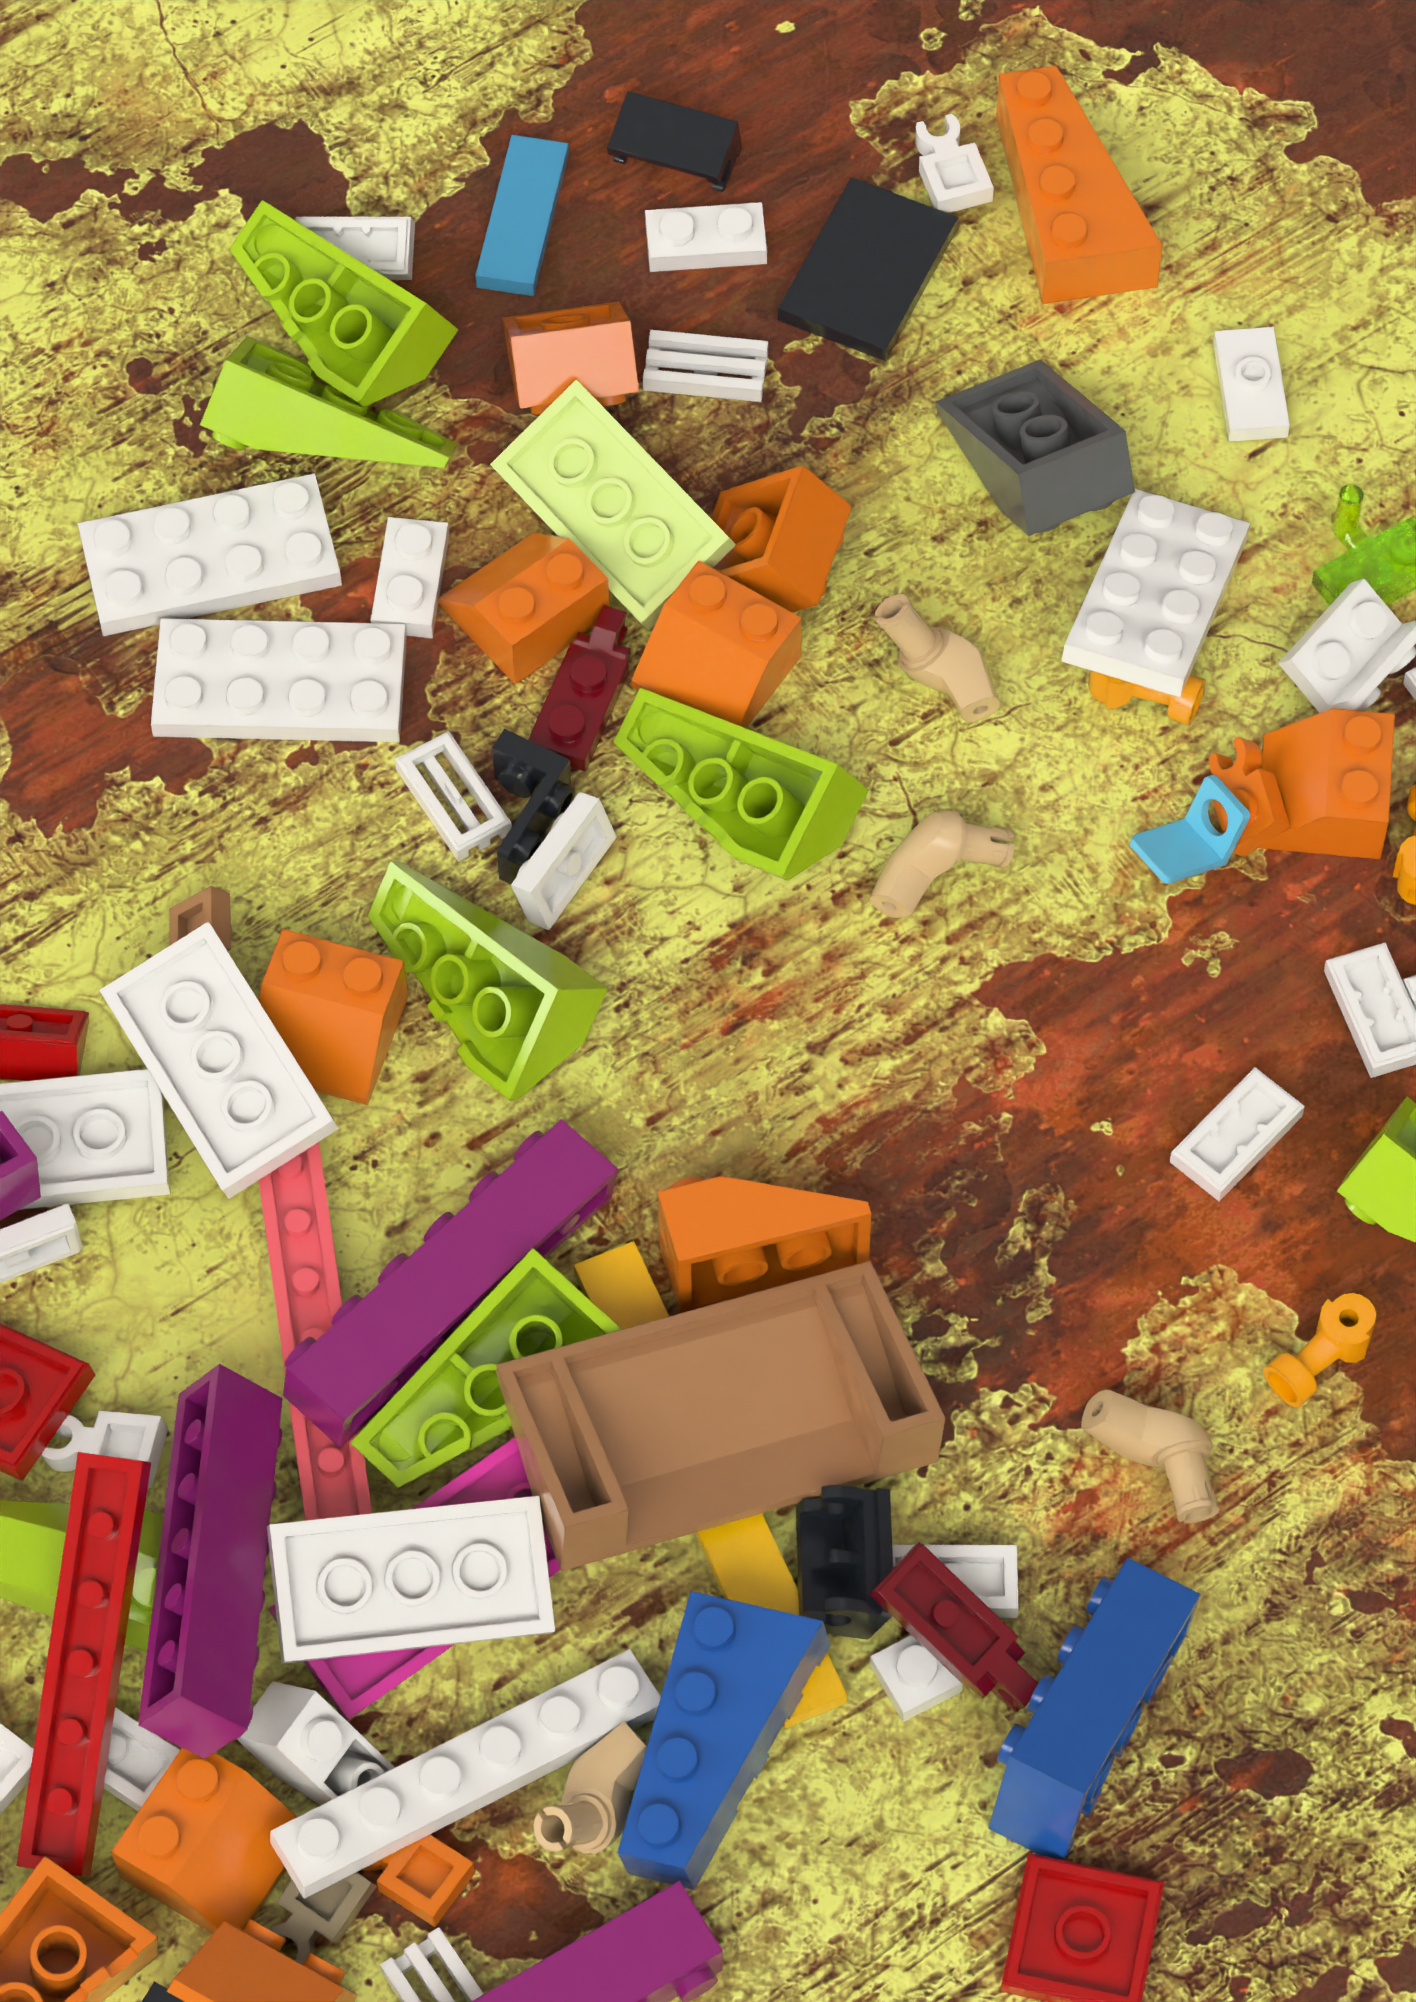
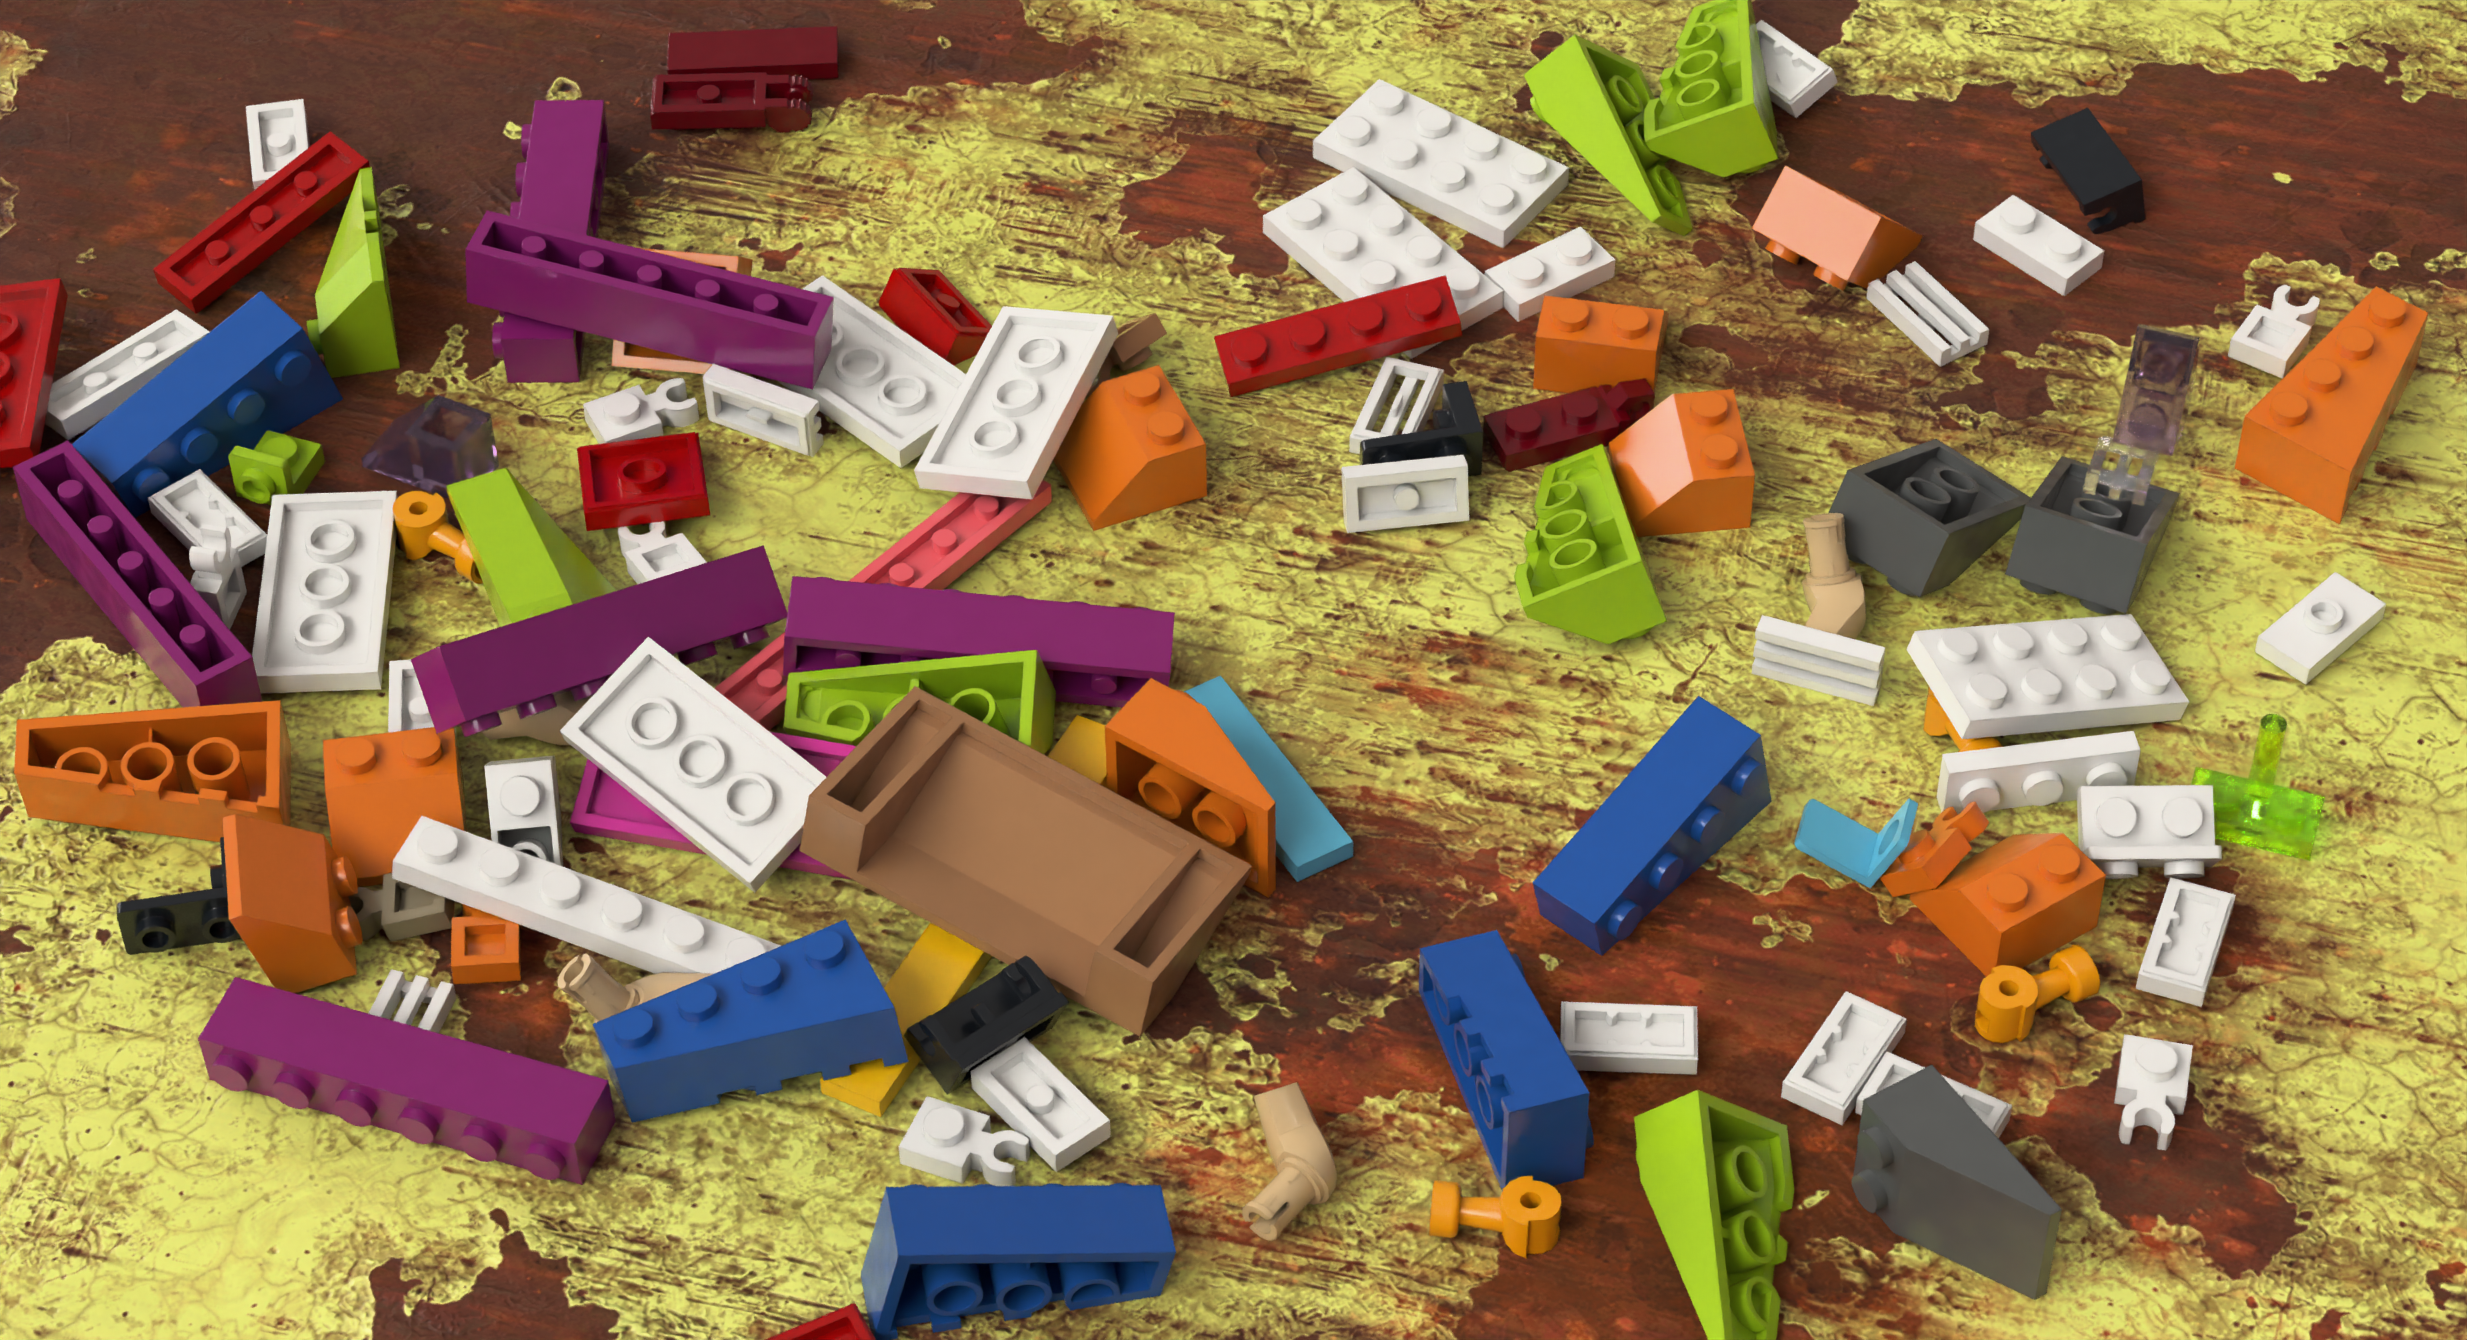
camera: 50 degrees right, 15 degrees down
red plate [16,1452,151,1877] -> none
lime wedge [368,861,608,1100] -> none
dark azure tile [475,135,569,296] -> none
yellowish green plate [490,380,736,630] -> none
orange slope [711,465,852,613] -> none
black tile [778,177,958,361] -> none
dark red hinge [869,1542,1038,1712] -> none
tan arm [870,810,1015,918] -> none
none -> medium azure tile [1184,675,1353,882]
none -> red plate [1214,275,1463,397]
none -> blue wedge [1419,930,1594,1191]
none -> blue wedge [1533,696,1772,956]
none -> white tile [1751,615,1886,706]
none -> dark grey slope [1829,439,2031,597]
none -> white plate [1937,731,2140,814]
none -> clear tile [2082,436,2160,506]
none -> slope [2112,324,2200,456]

